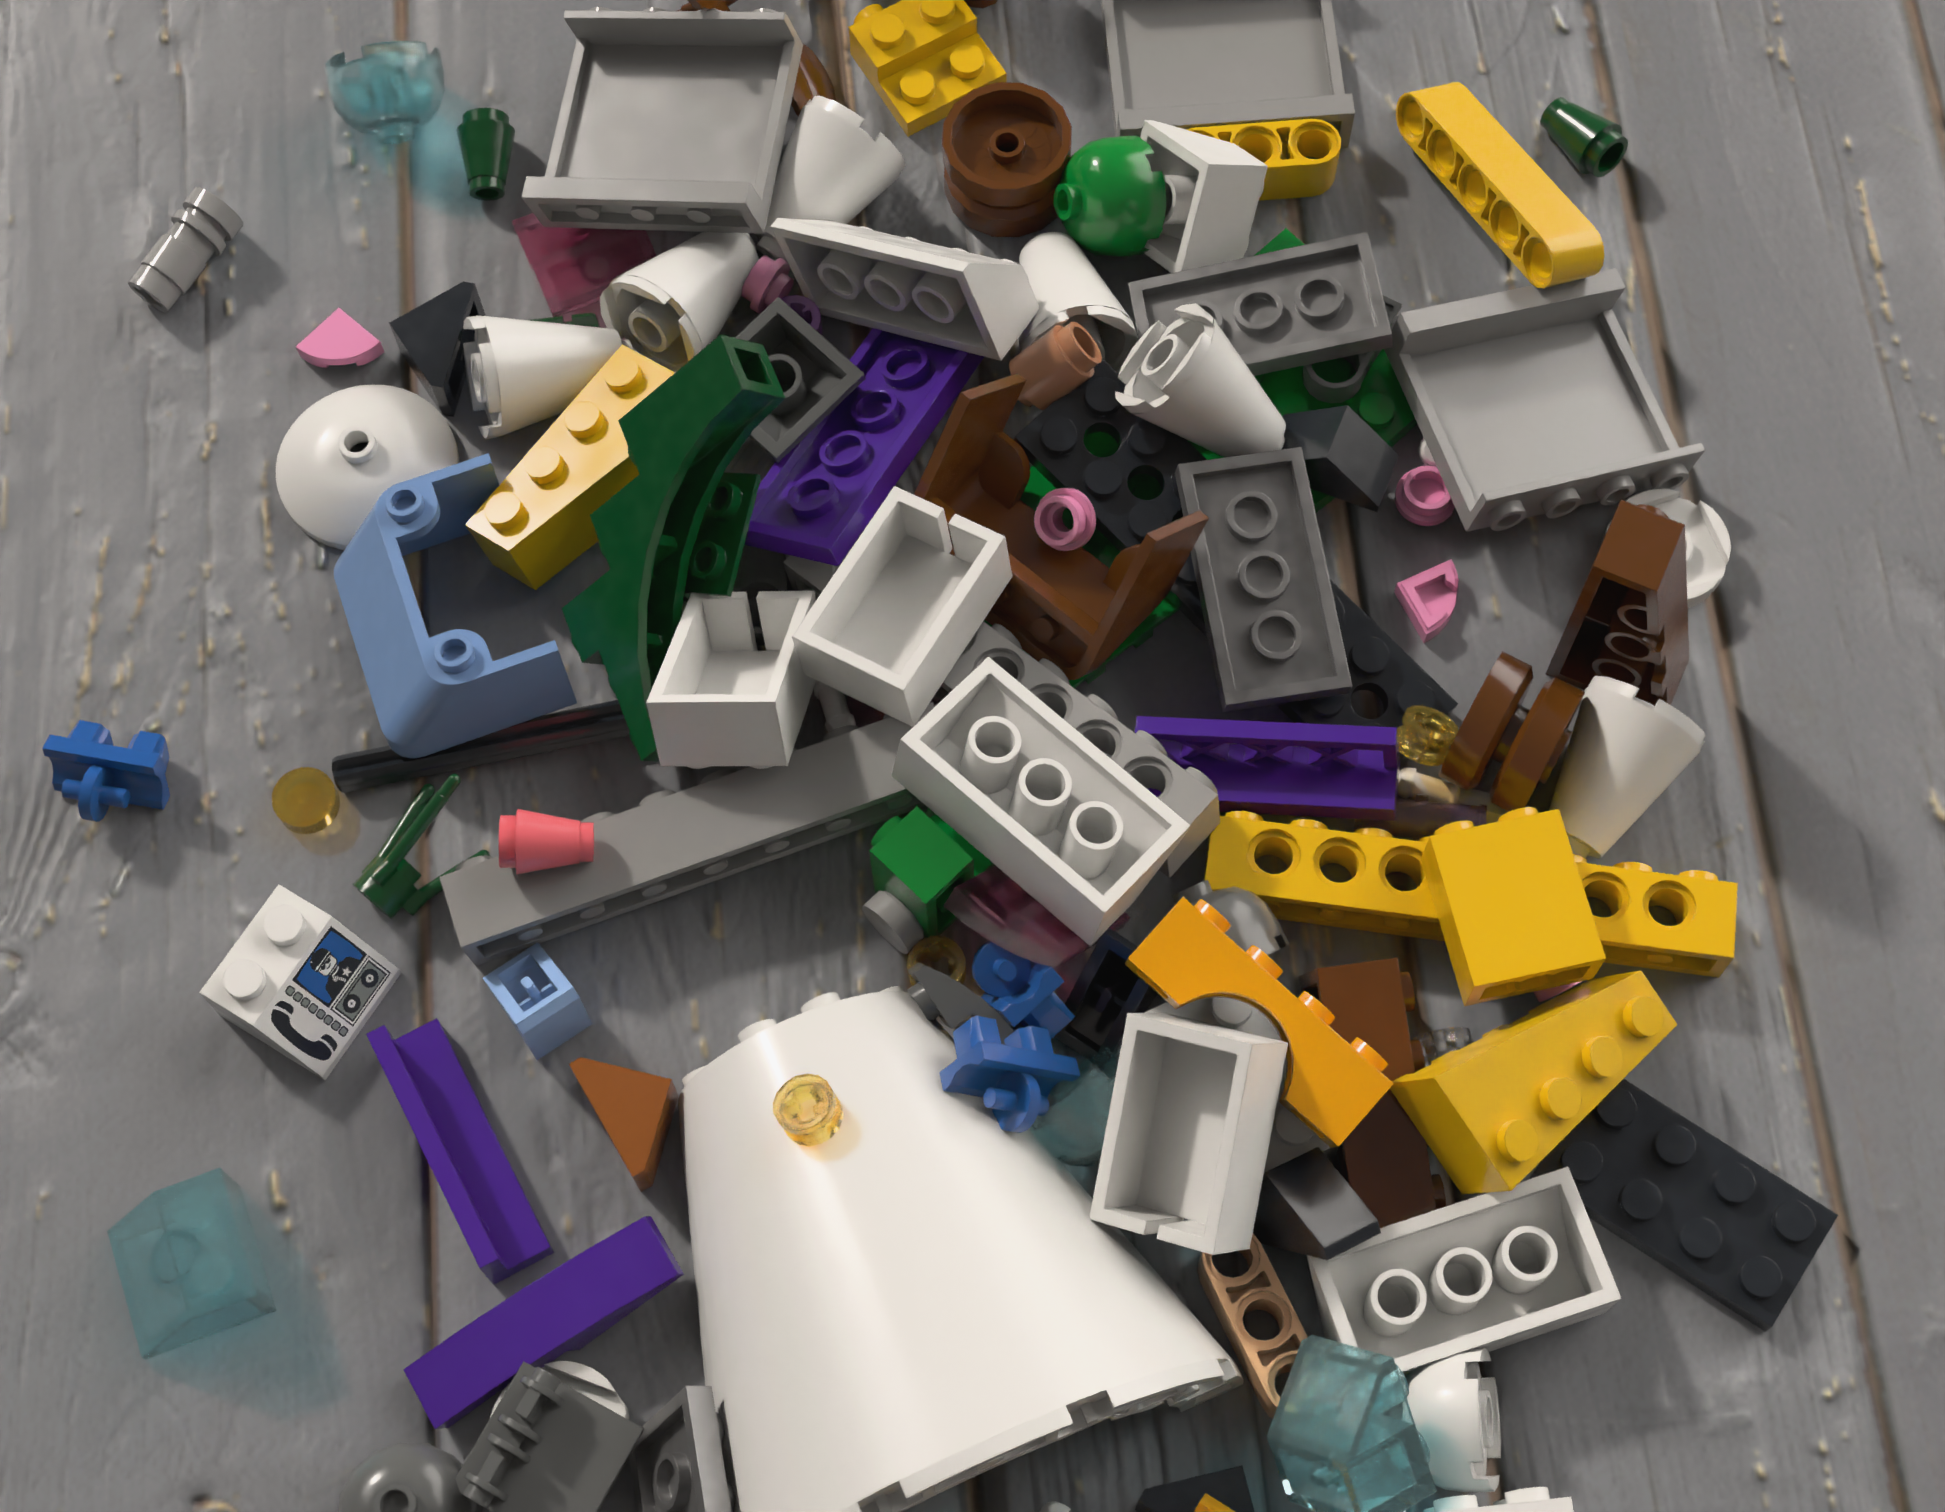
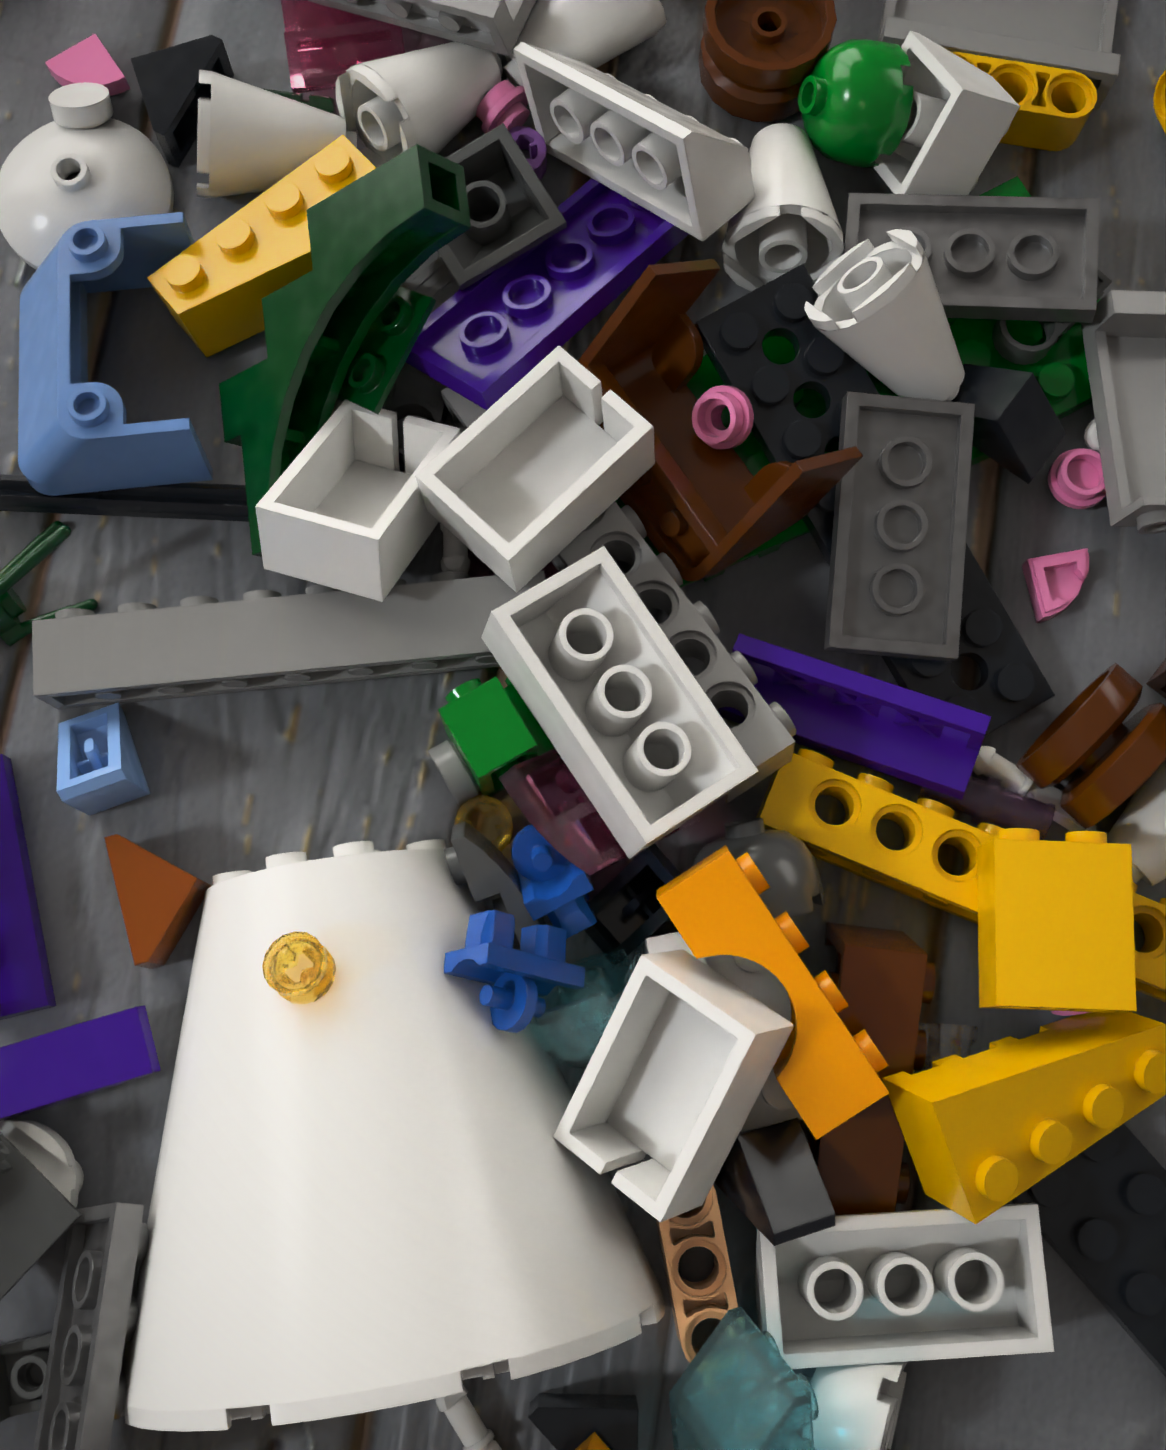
camera: 10 degrees right, 10 degrees up
coral cone [499,809,594,875] -> none
nougat brick [1009,322,1102,410] -> none
clear yellow bush [1397,706,1459,766] -> none
none -> white tile [48,82,113,130]

